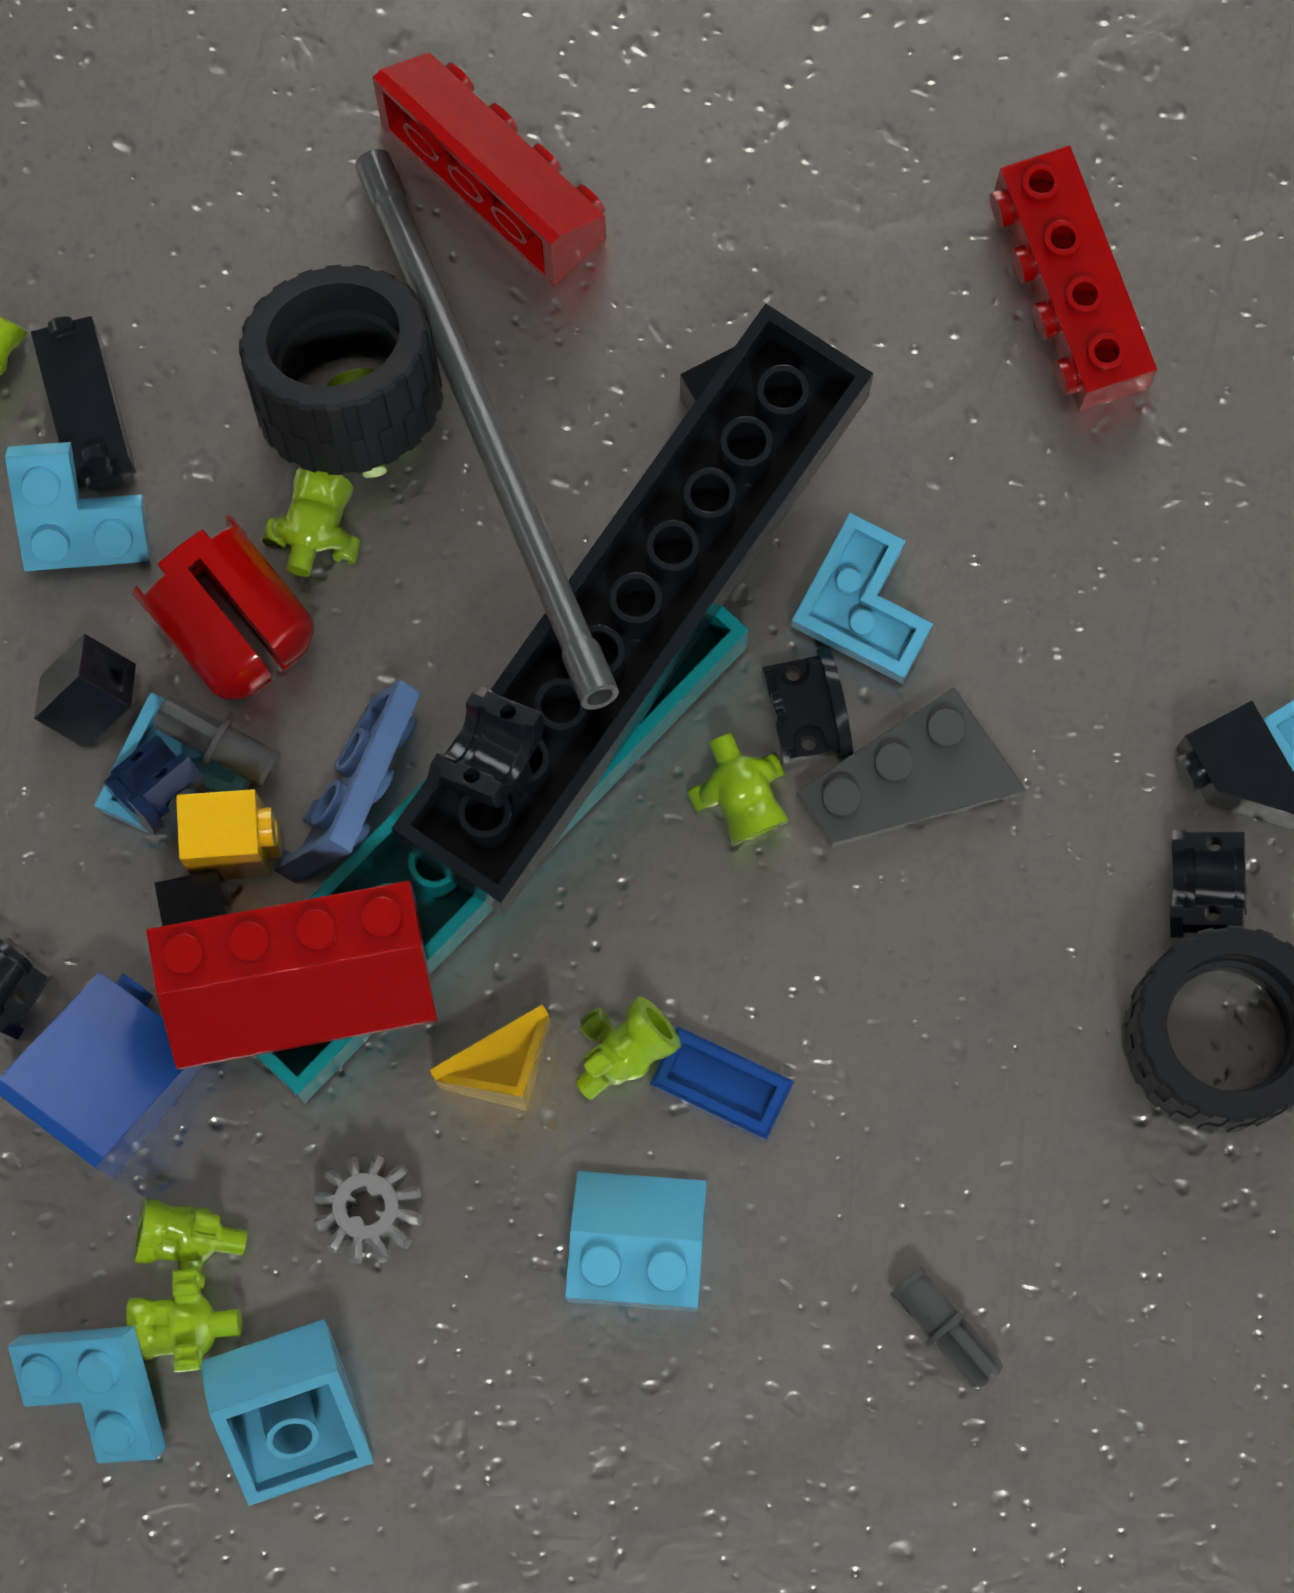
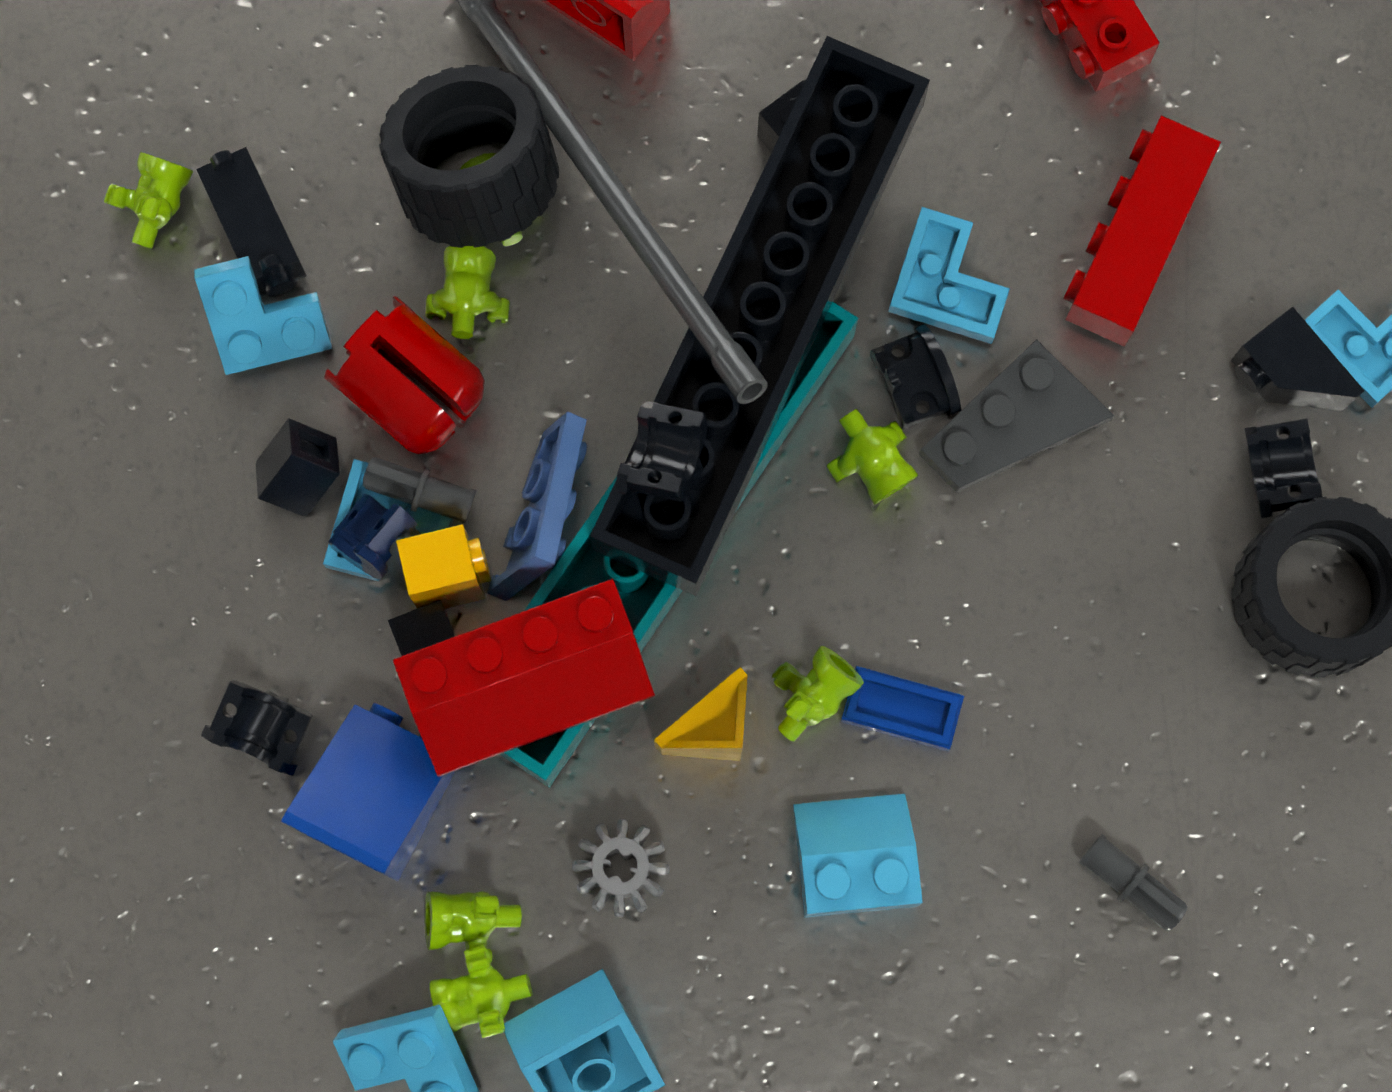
camera: 10 degrees left, 0 degrees up
none -> red brick [1063,115,1221,347]

